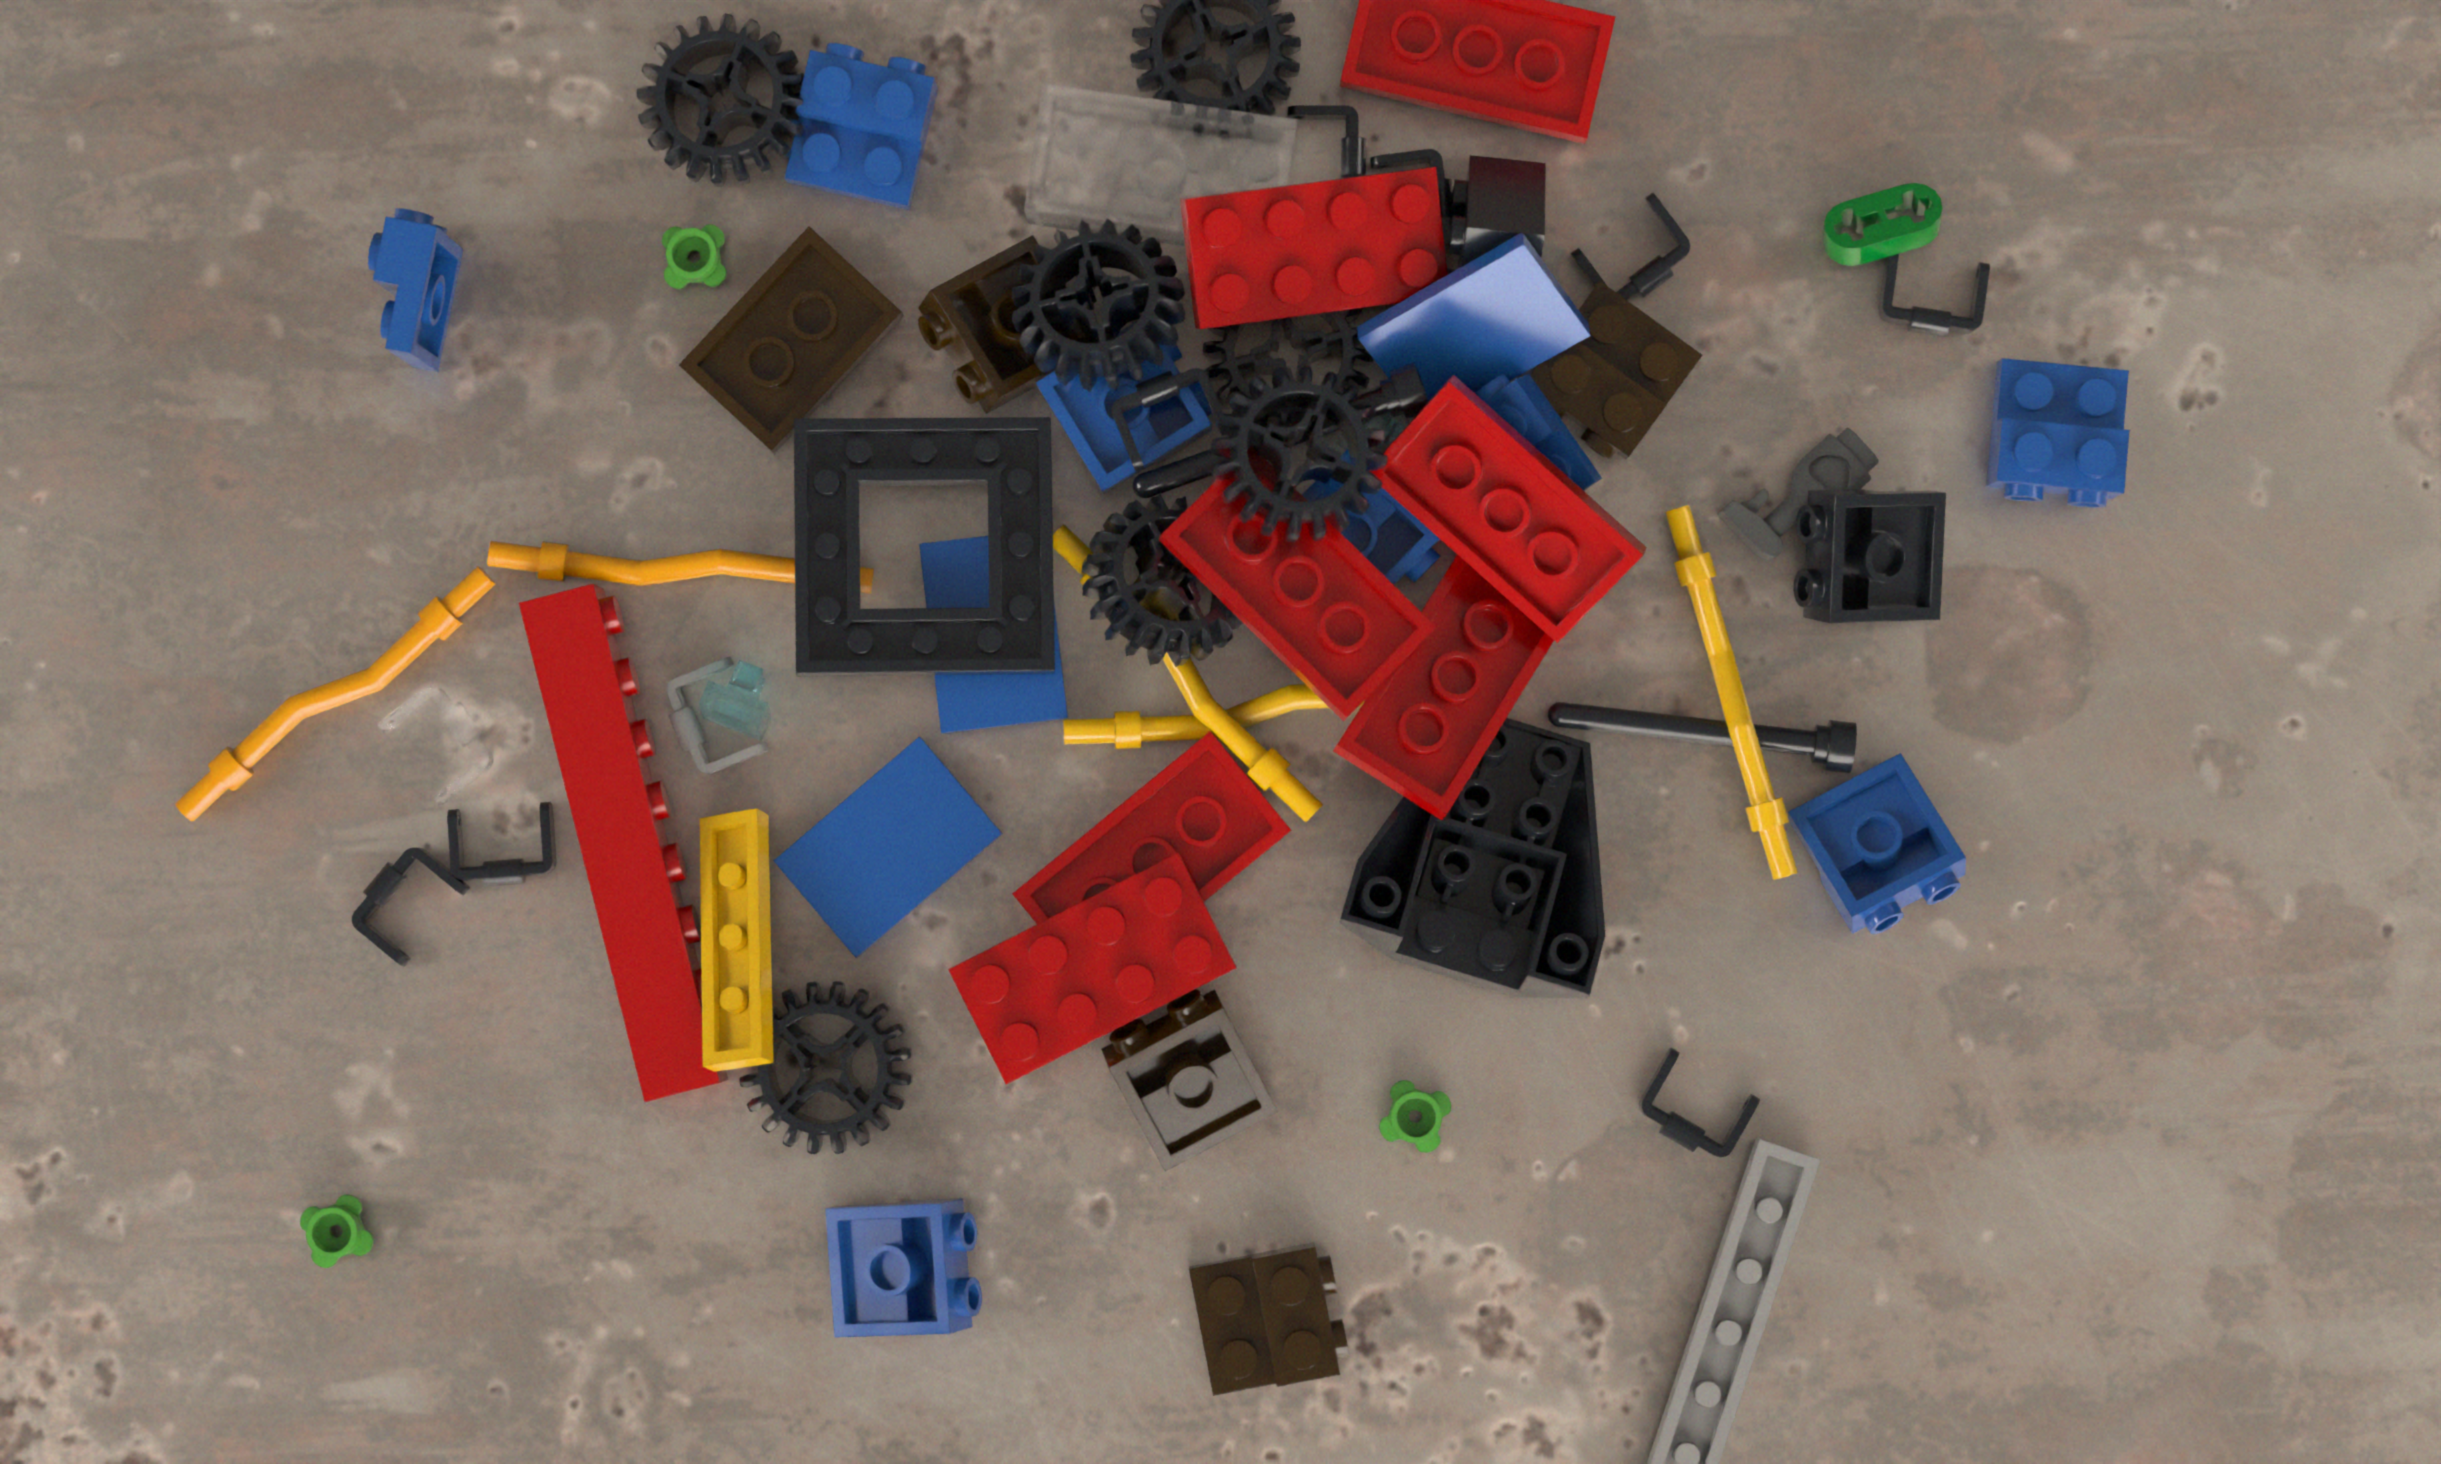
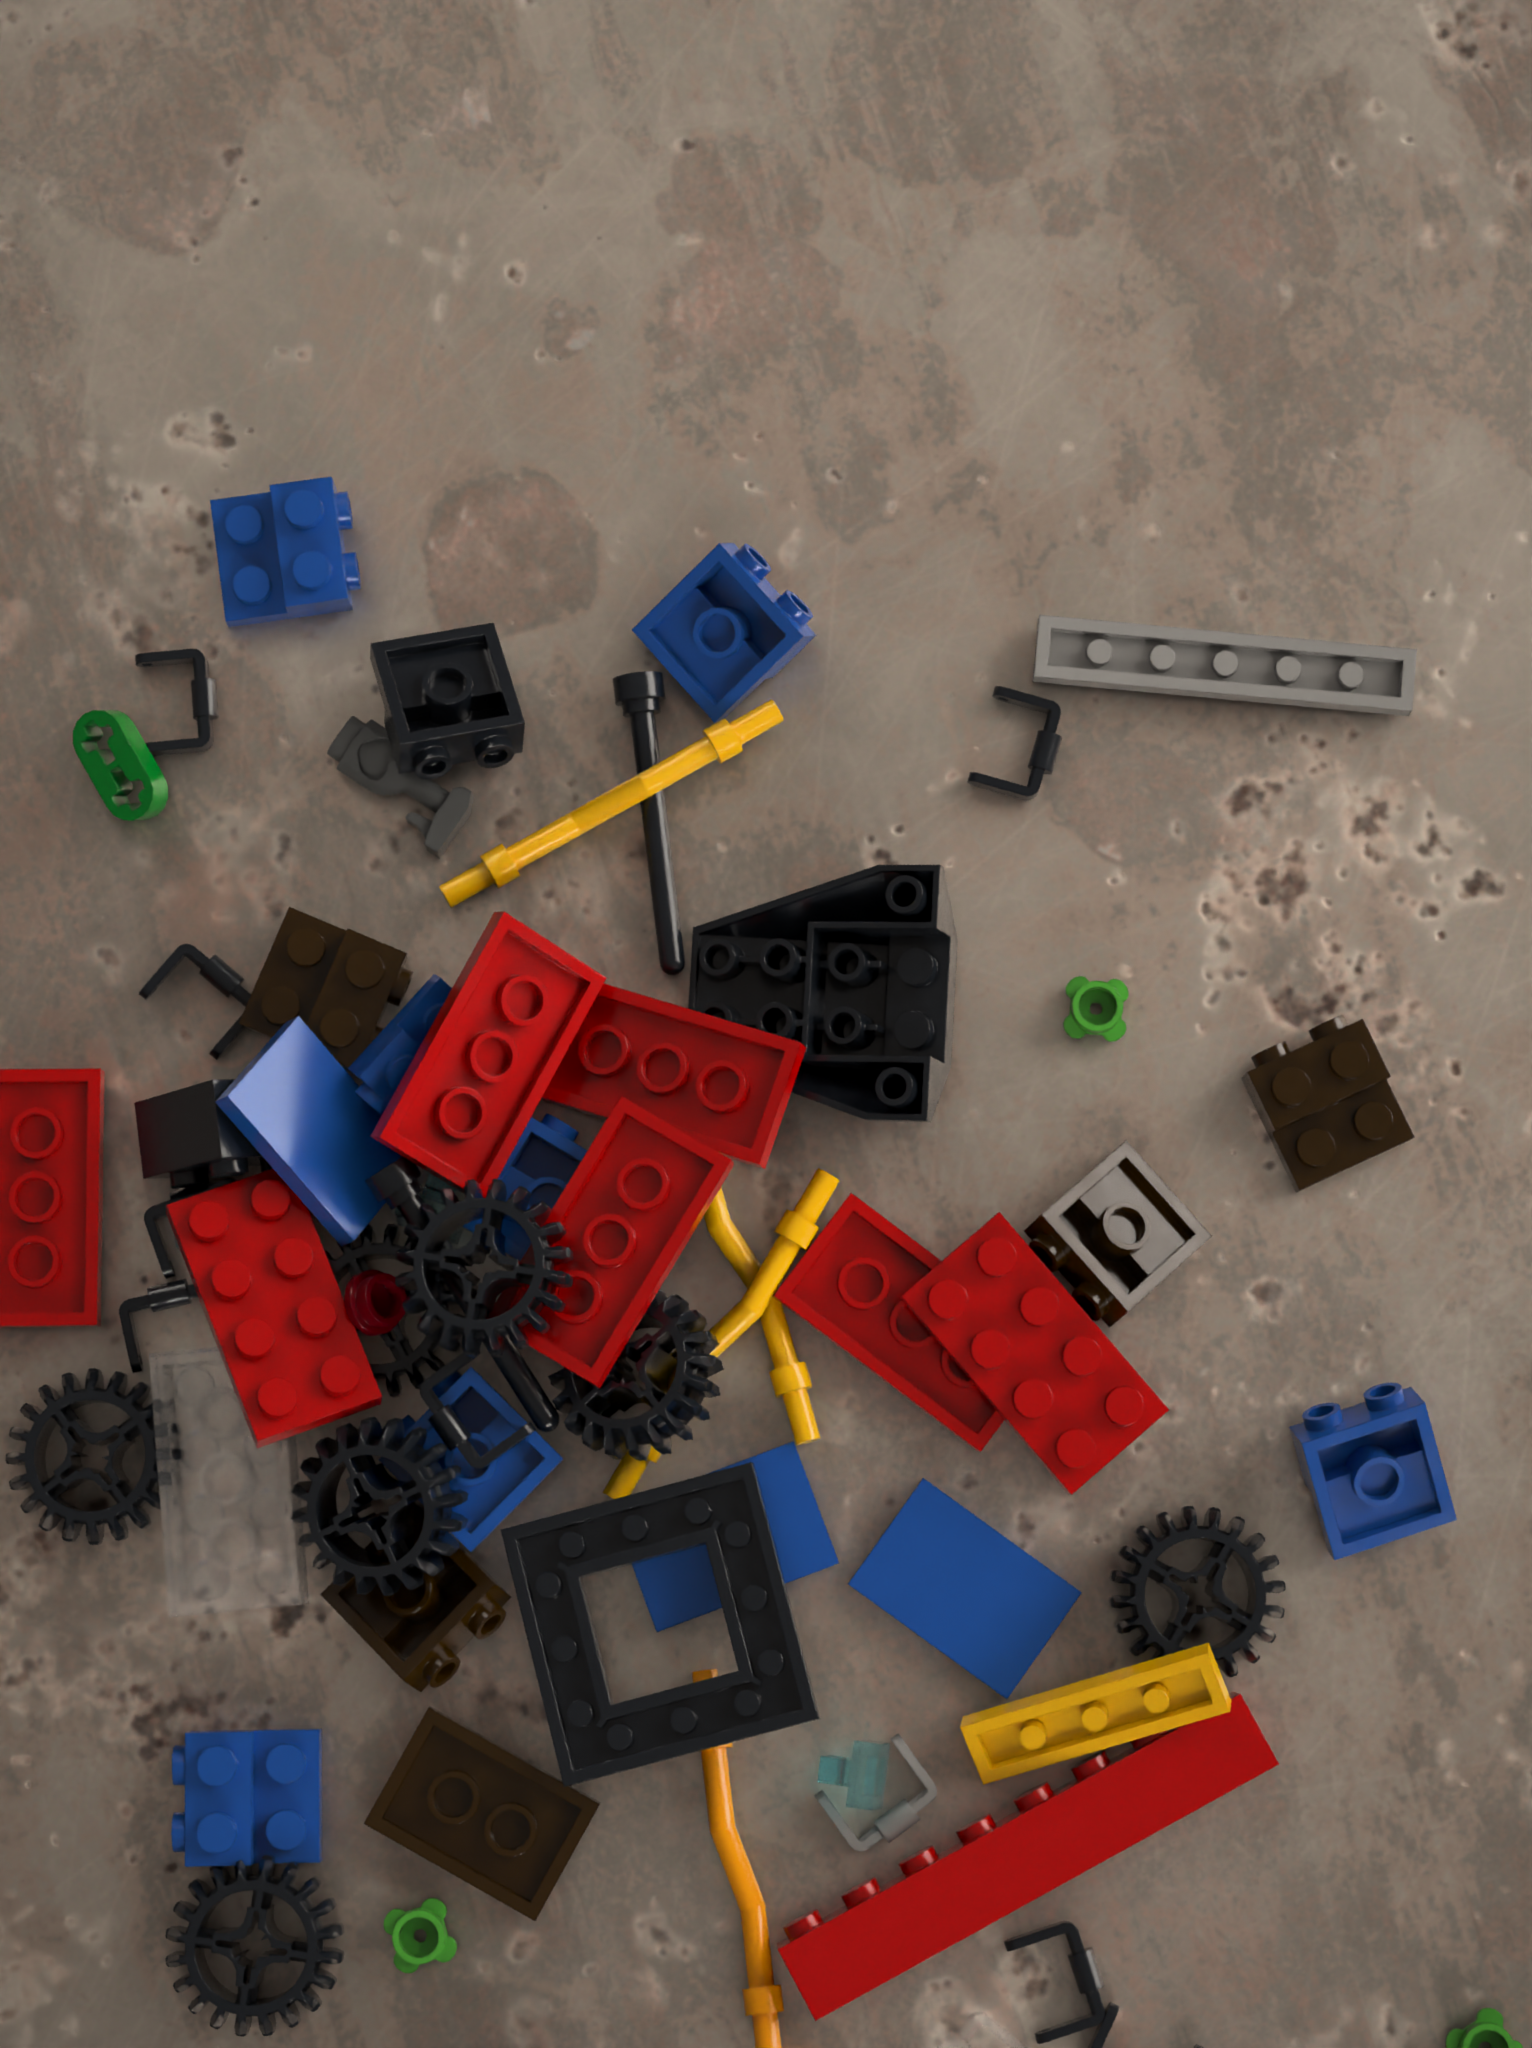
camera: 105 degrees left, 5 degrees down
none -> dark red plate [344,1270,407,1336]

